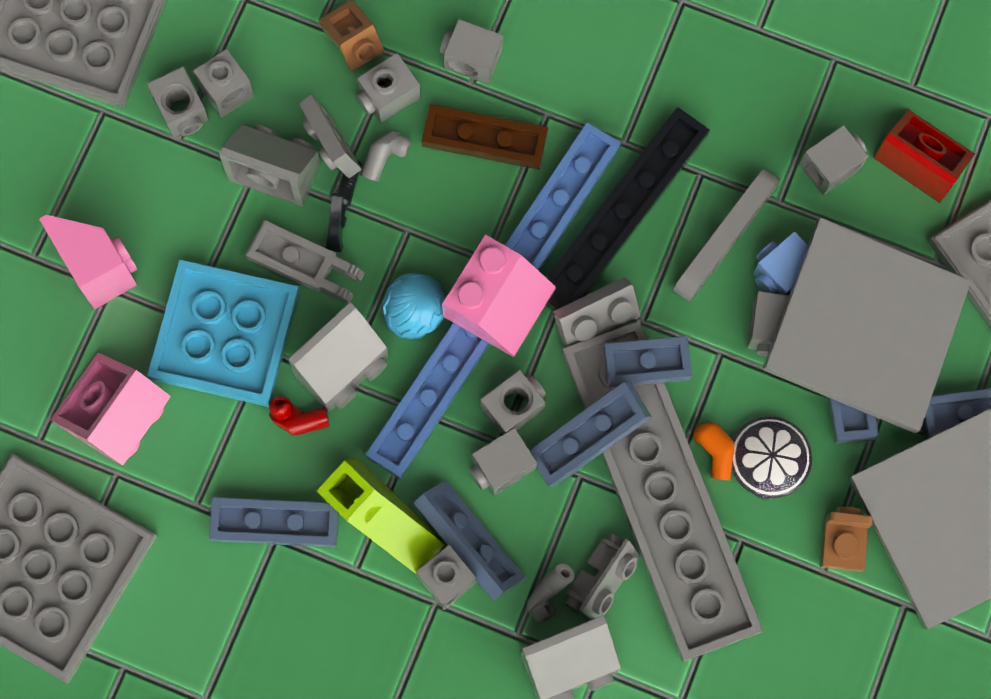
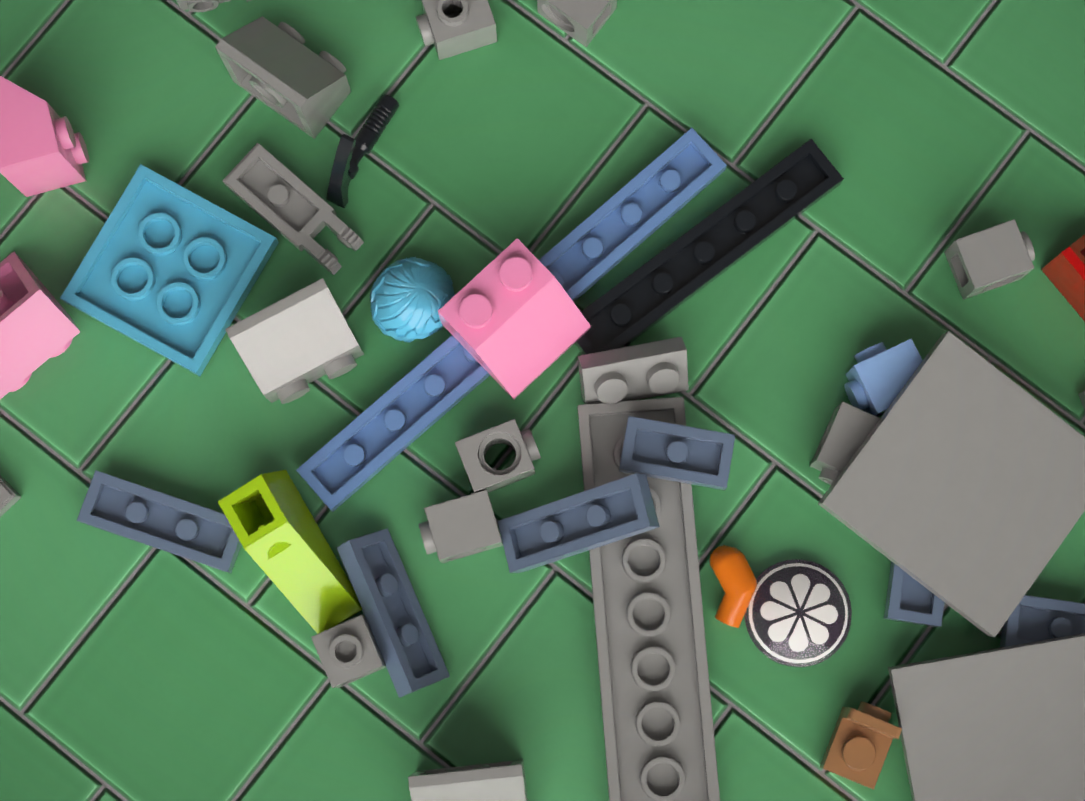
camera: 20 degrees right, 5 degrees up
red arm [269,396,330,436] -> none
light grey plate [298,94,362,178] -> none
light grey arm [360,131,411,182] -> none
reddish brown plate [422,104,548,170] -> none
light grey arm [527,563,574,623] -> none
light grey hinge [565,534,640,621] -> none
light grey beam [673,168,781,303] -> none

